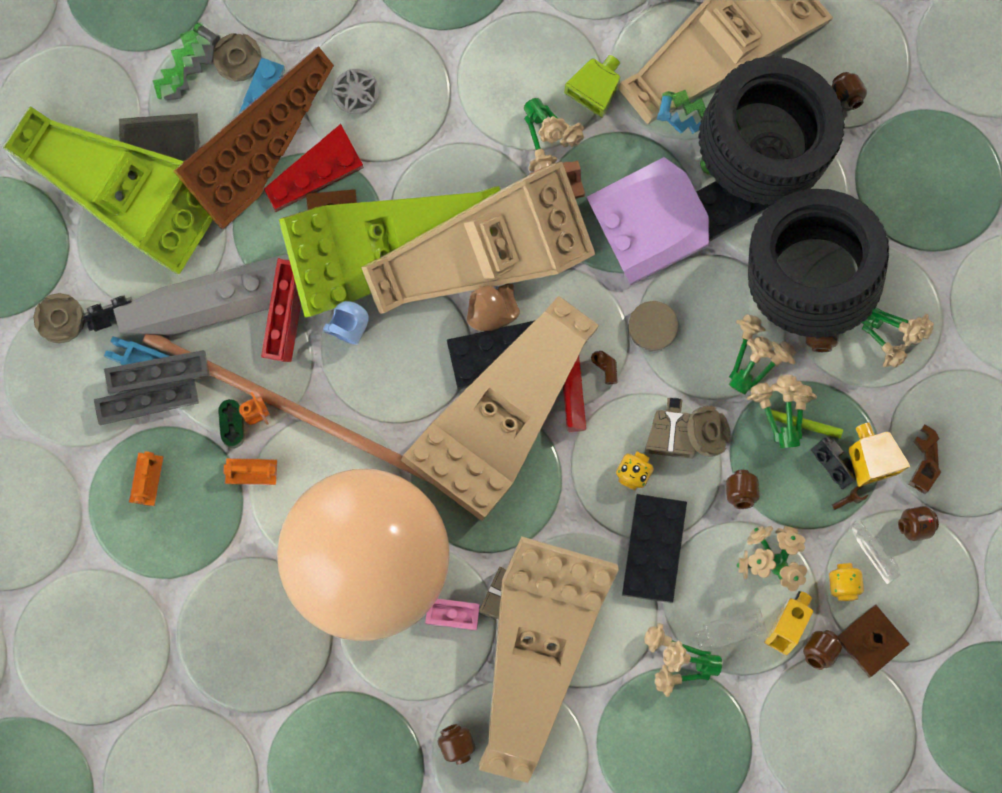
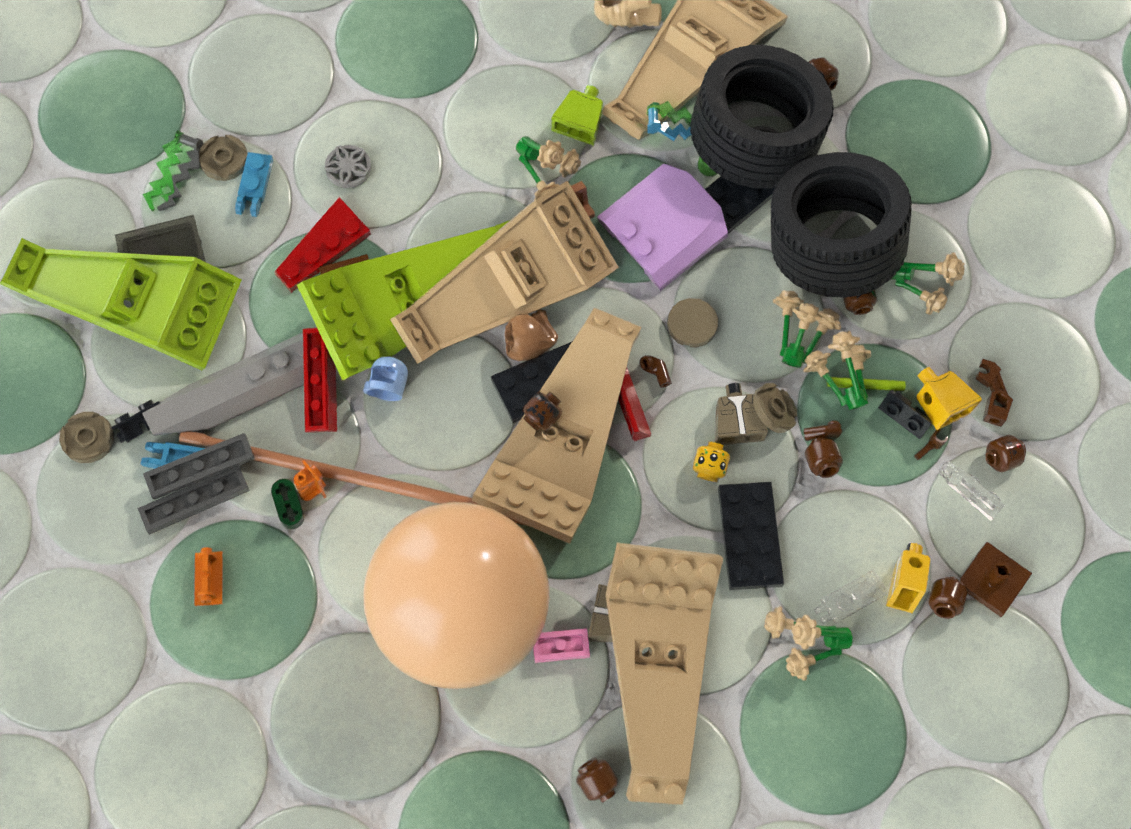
camera: 15 degrees left, 10 degrees down
dark orange wing [173,46,334,229] -> none
orange hinge [224,458,277,485] -> none
tan plant [736,526,807,592] -> none
yellow head [829,563,864,601] -> none
none -> reddish brown head [523,391,562,432]
none -> reddish brown arm [804,420,842,441]

